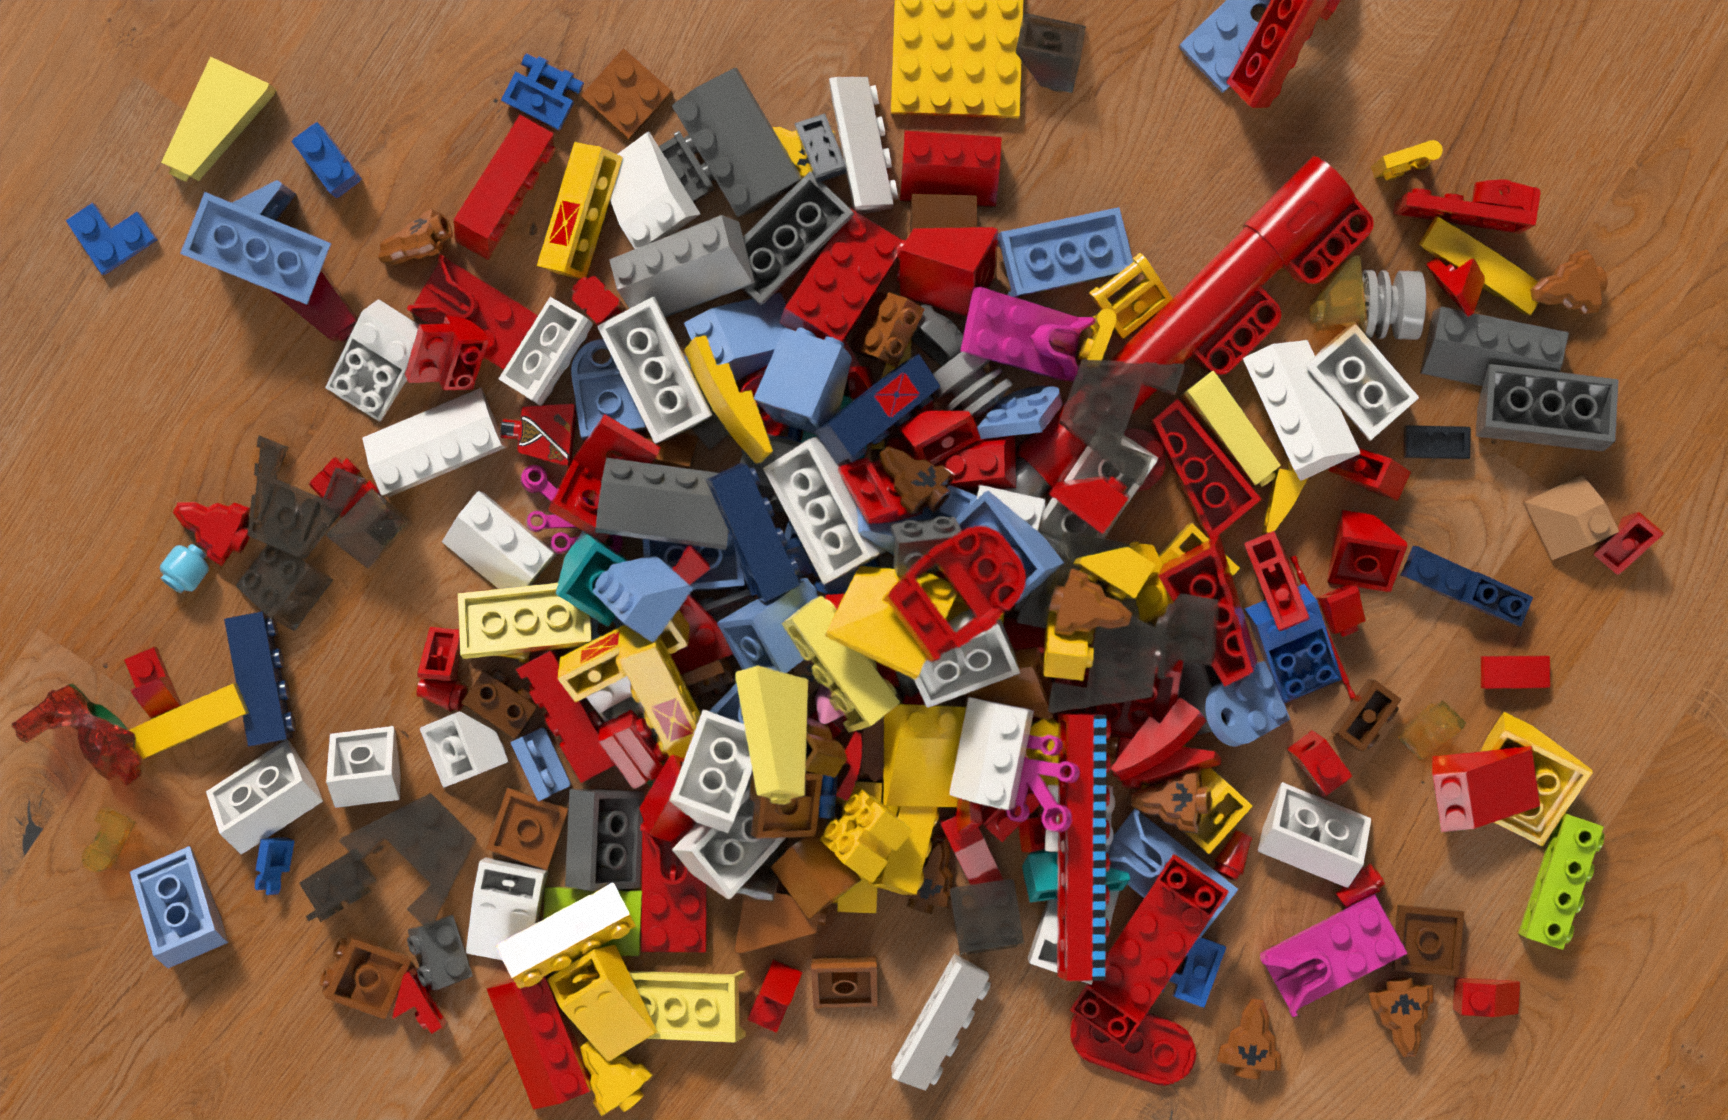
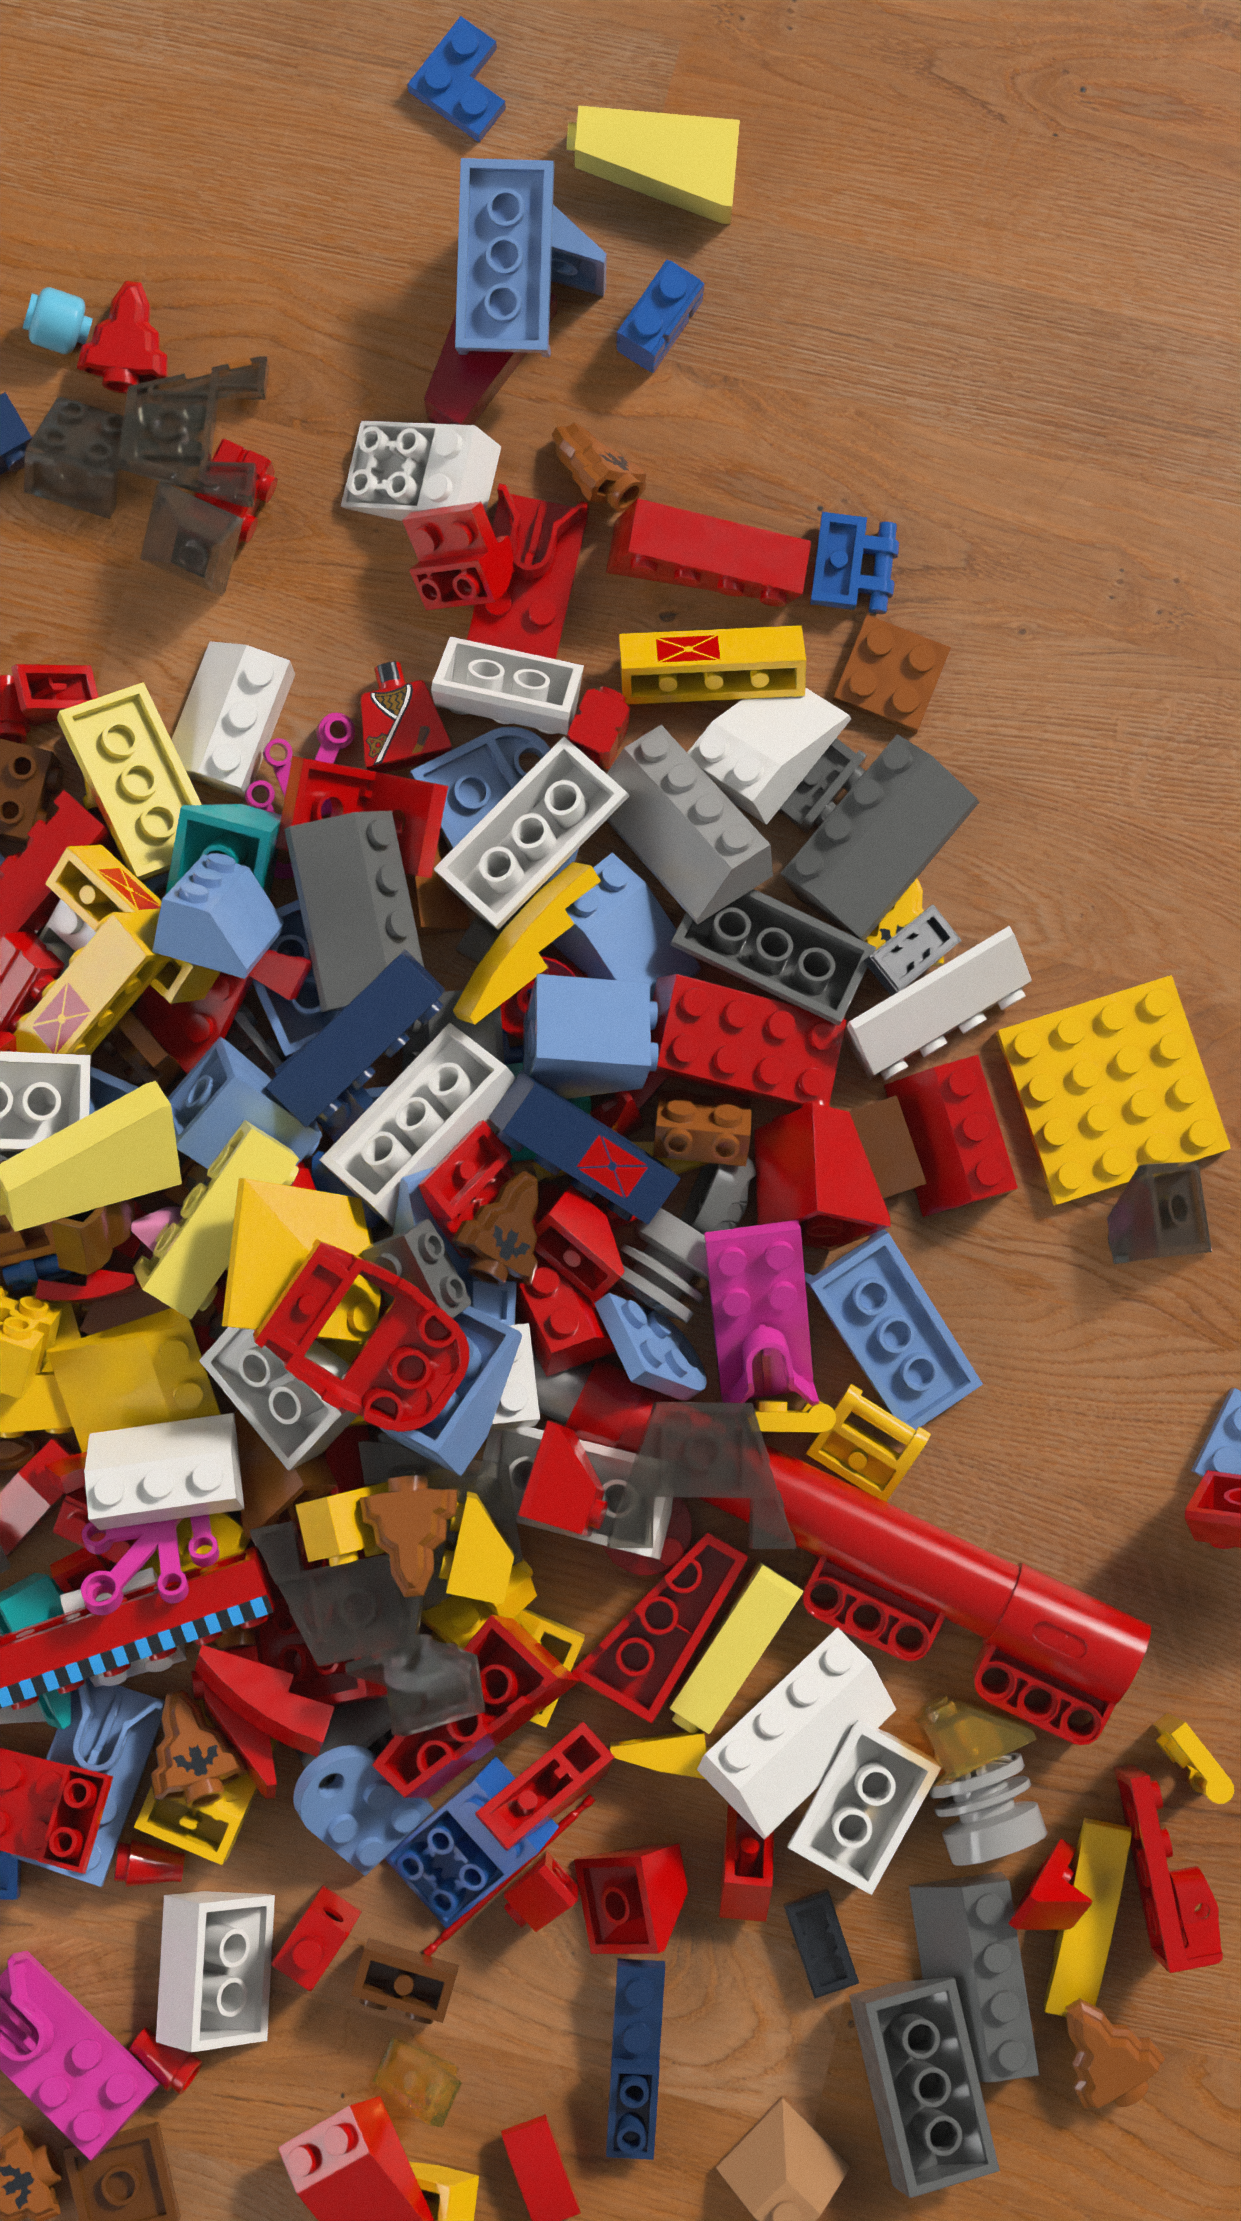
camera: 70 degrees right, 5 degrees down
white slope [362,388,507,497] -> none

